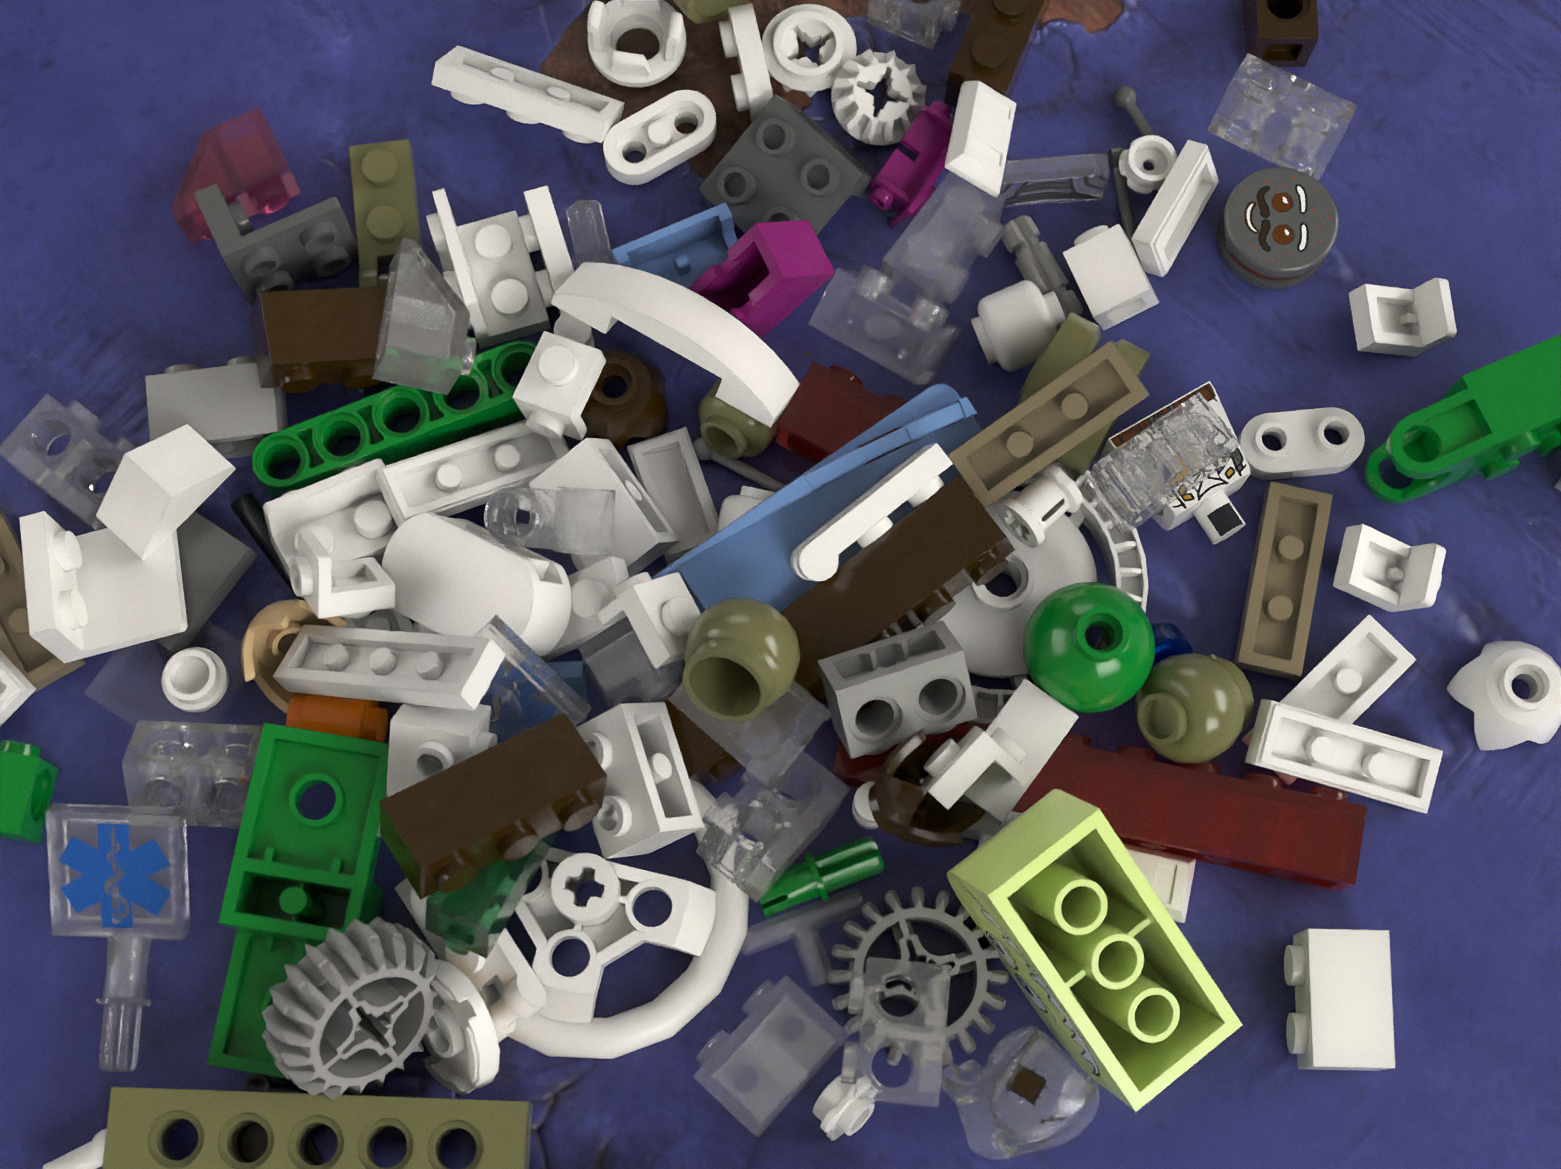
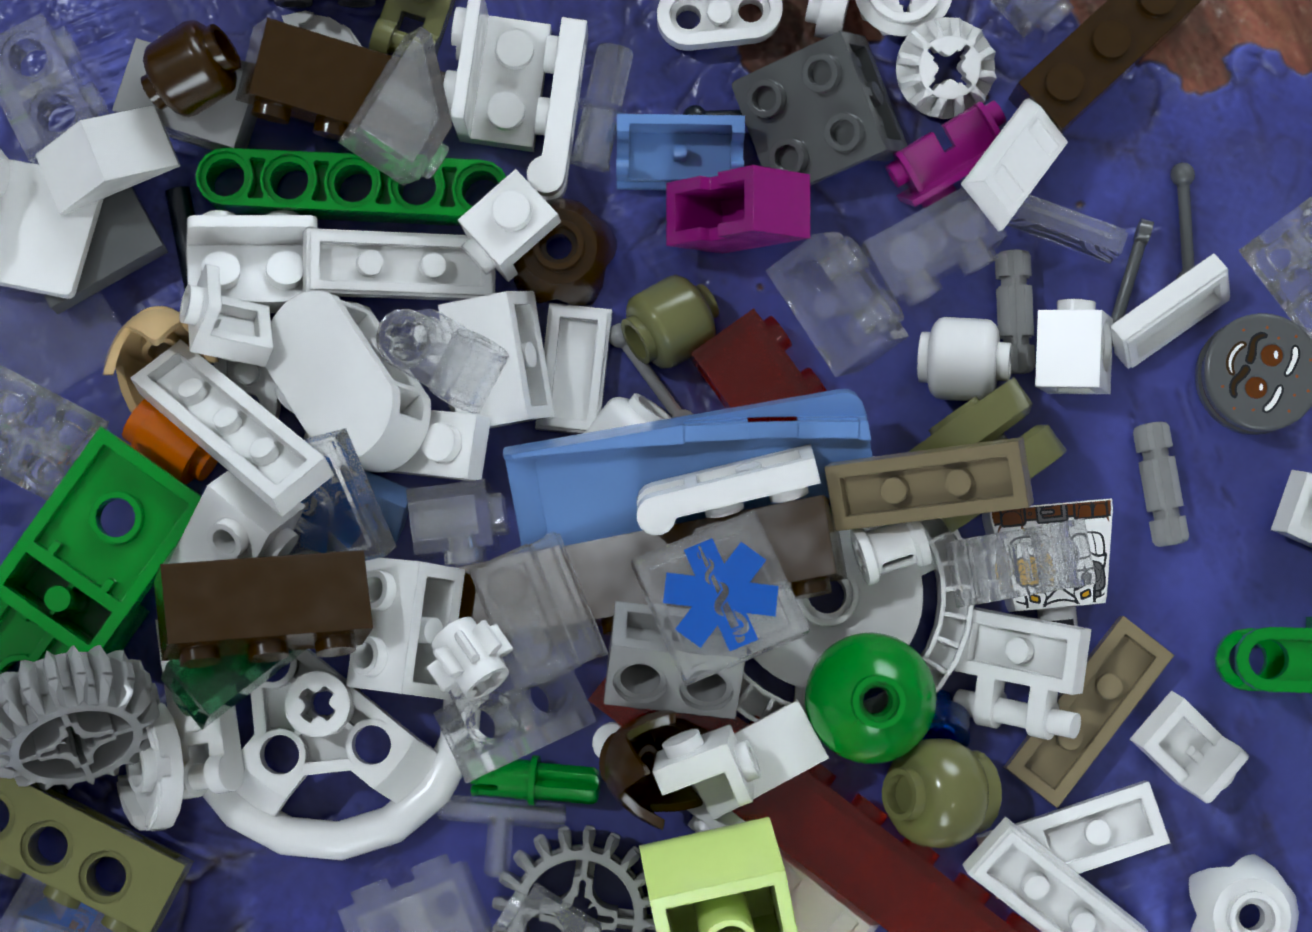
camera: 25 degrees right, 10 degrees up
white plate [161,647,229,712] -> none
white slope [551,262,800,428] -> none
white bracket [597,572,701,669] -> none
olive piece [682,597,801,722] -> none
white plate [1118,135,1178,194] -> none
white plate [1237,407,1365,480] -> none
none -> dark brown head [141,20,241,117]
none -> white gear [426,617,514,700]
none -> clear tile [631,509,810,686]
none -> white plate [953,607,1091,740]
none -> light grey axle [1133,421,1189,547]

